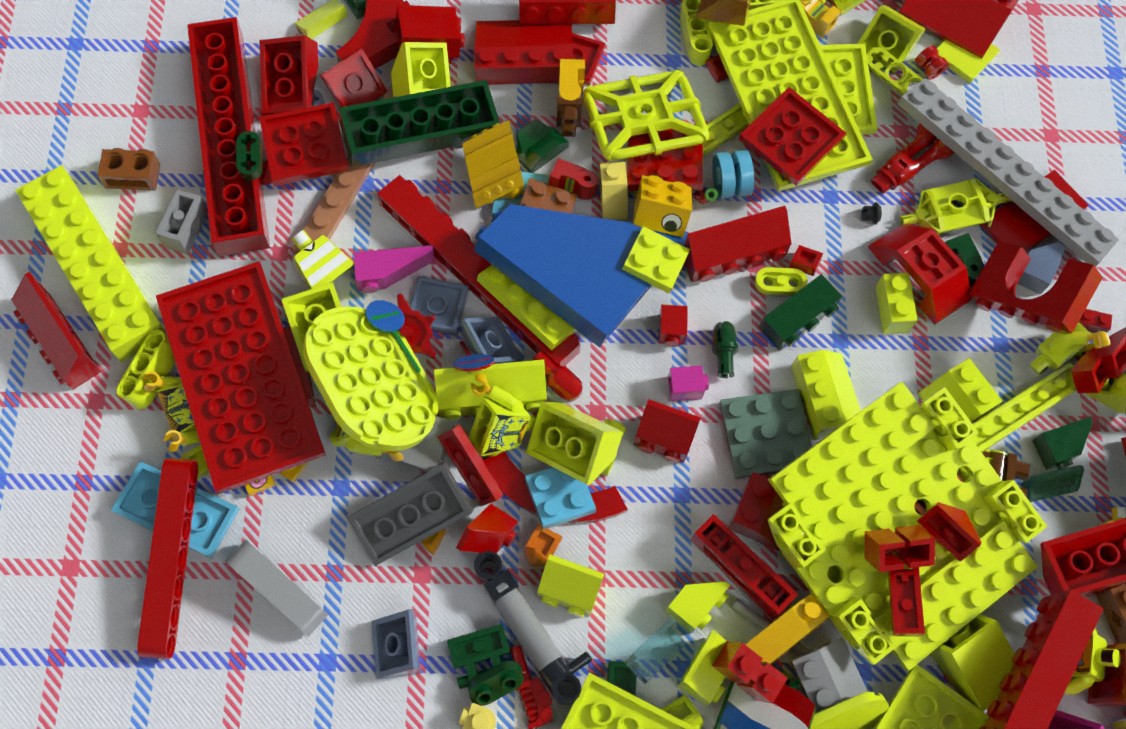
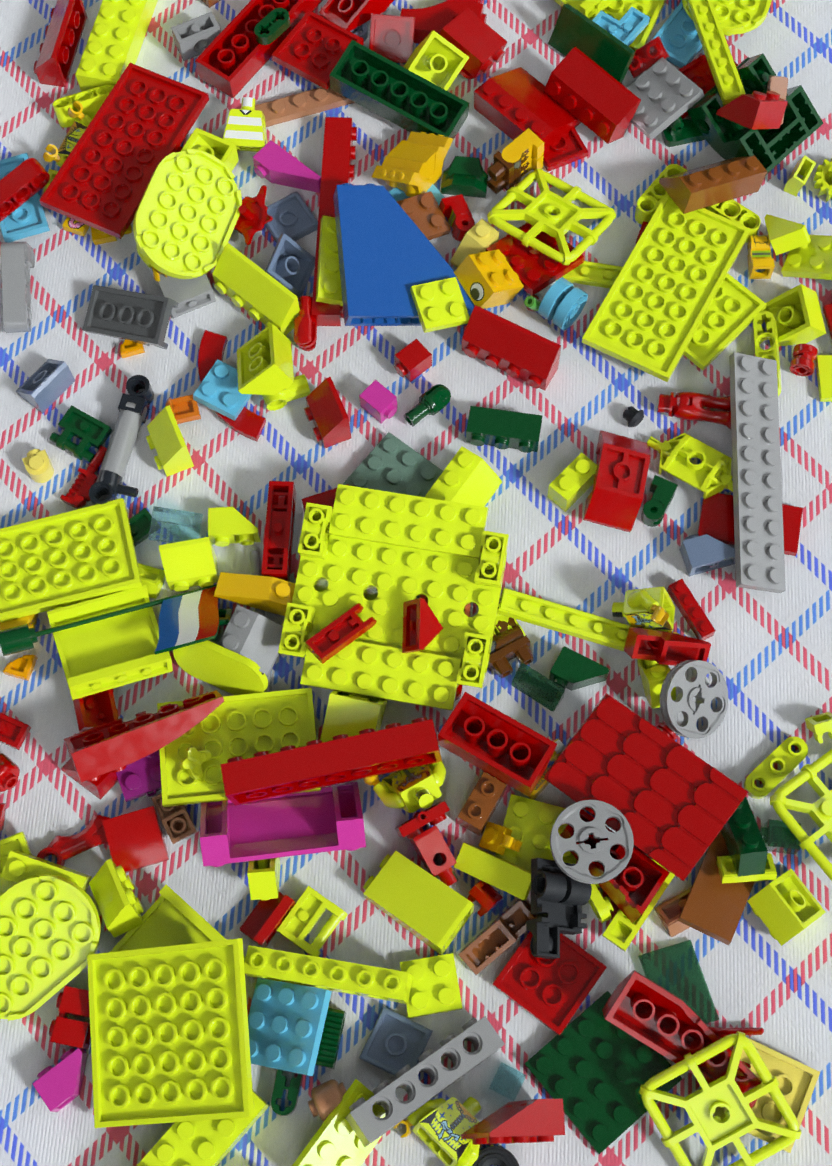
camera: 55 degrees right, 0 degrees up
blue piece [365,300,421,373] -> none
red plate [437,424,503,506] -> none
blue piece [453,341,494,372] -> none
red slope [456,503,519,553] -> none
neon yellow torso [463,374,536,457] -> none
dark green plate [468,661,524,706] -> none
red piece [712,641,788,704] -> none
red plate [739,87,847,186] -> none
neon yellow plate [754,267,808,296] -> none
red plate [789,245,823,276] -> none
red piece [864,525,935,572] -> none
neon yellow slope [918,358,1003,423] -> none
red arch [969,241,1103,333] -> none

